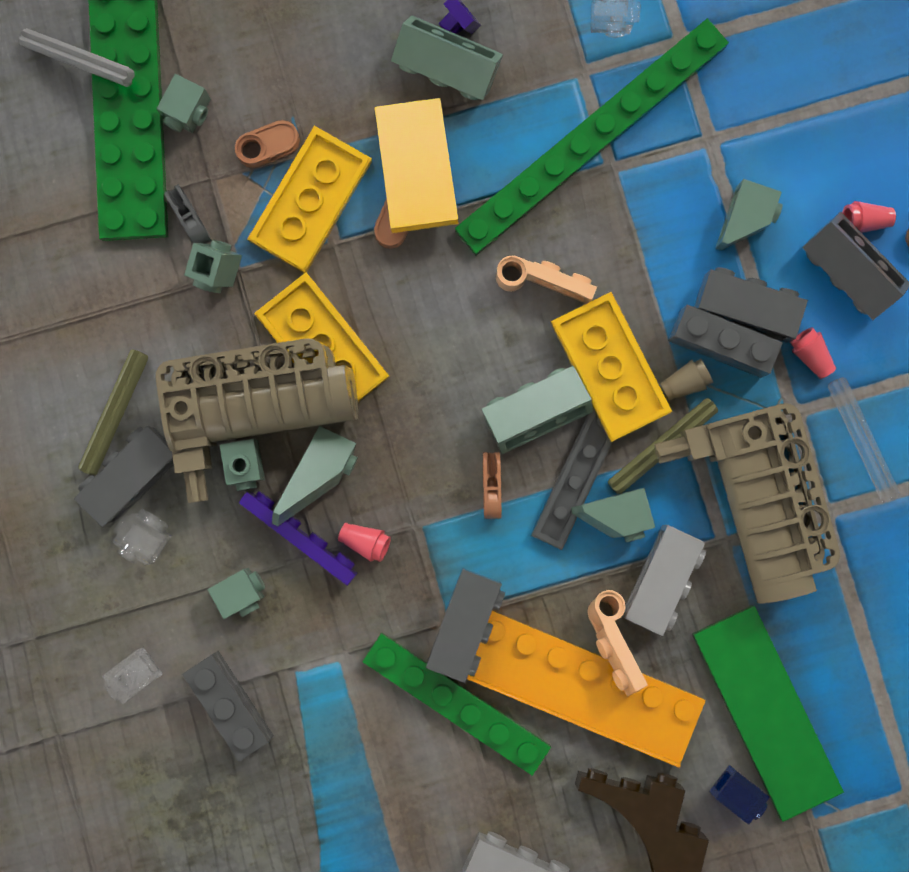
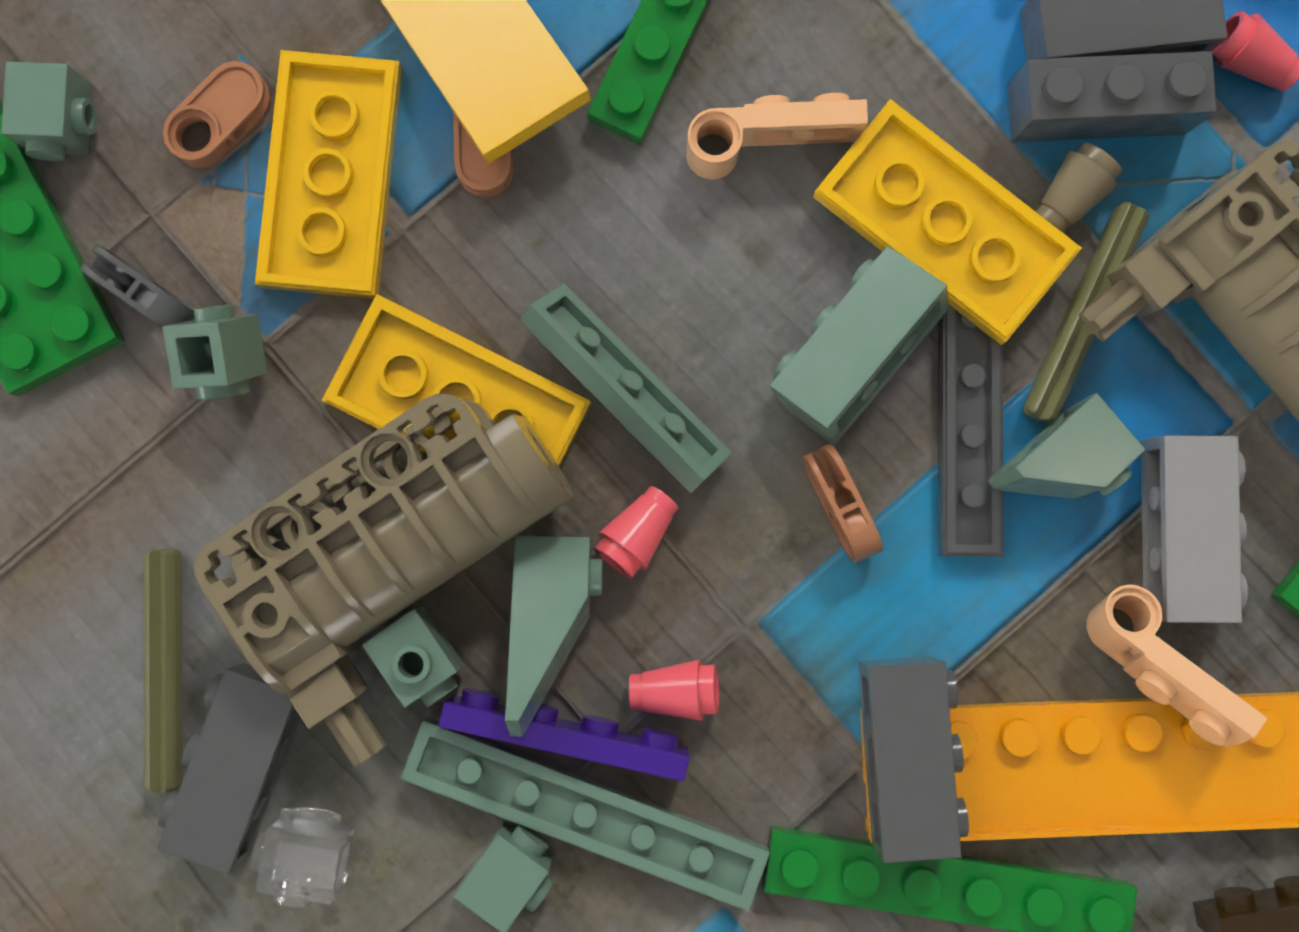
camera: 30 degrees left, 0 degrees up
none -> sand green plate [400,717,770,912]
none -> sand green plate [520,283,732,493]
none -> coral cone [593,486,679,579]

